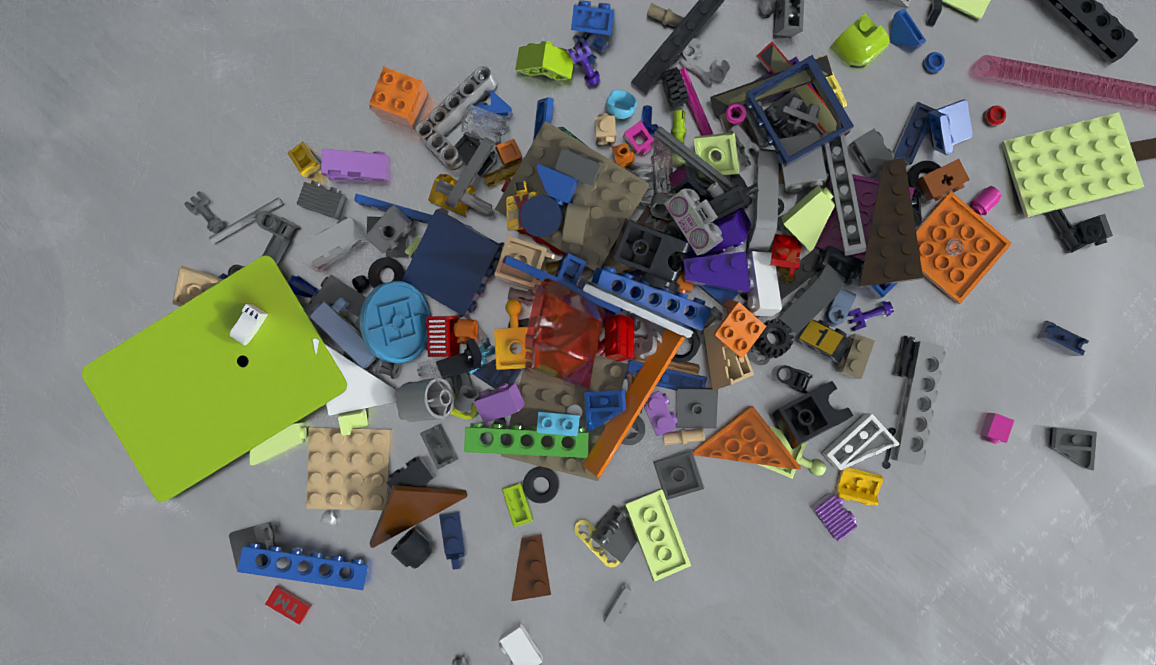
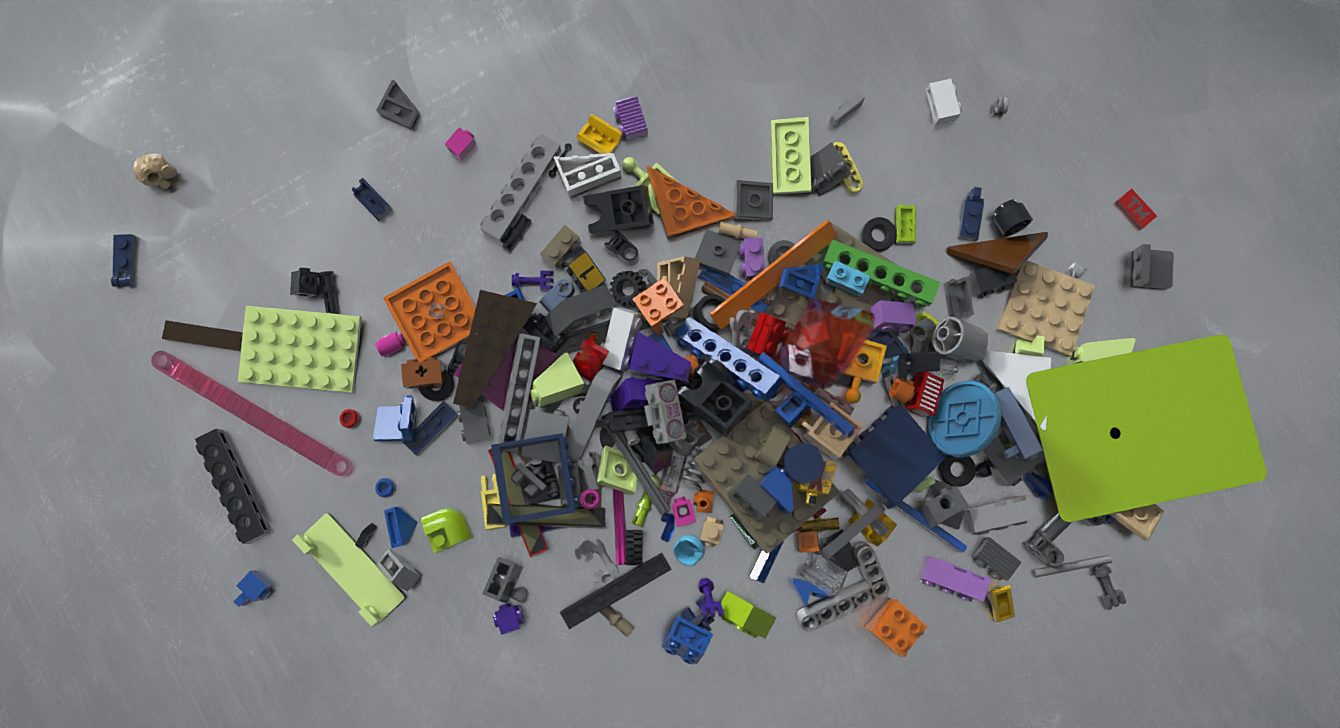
camera: 160 degrees left, 5 degrees down
white leg [230,304,268,346] -> none
blue brick [237,542,368,590] -> none
reddish brown wing [511,534,551,601] -> none
tile [578,278,693,338] -> none

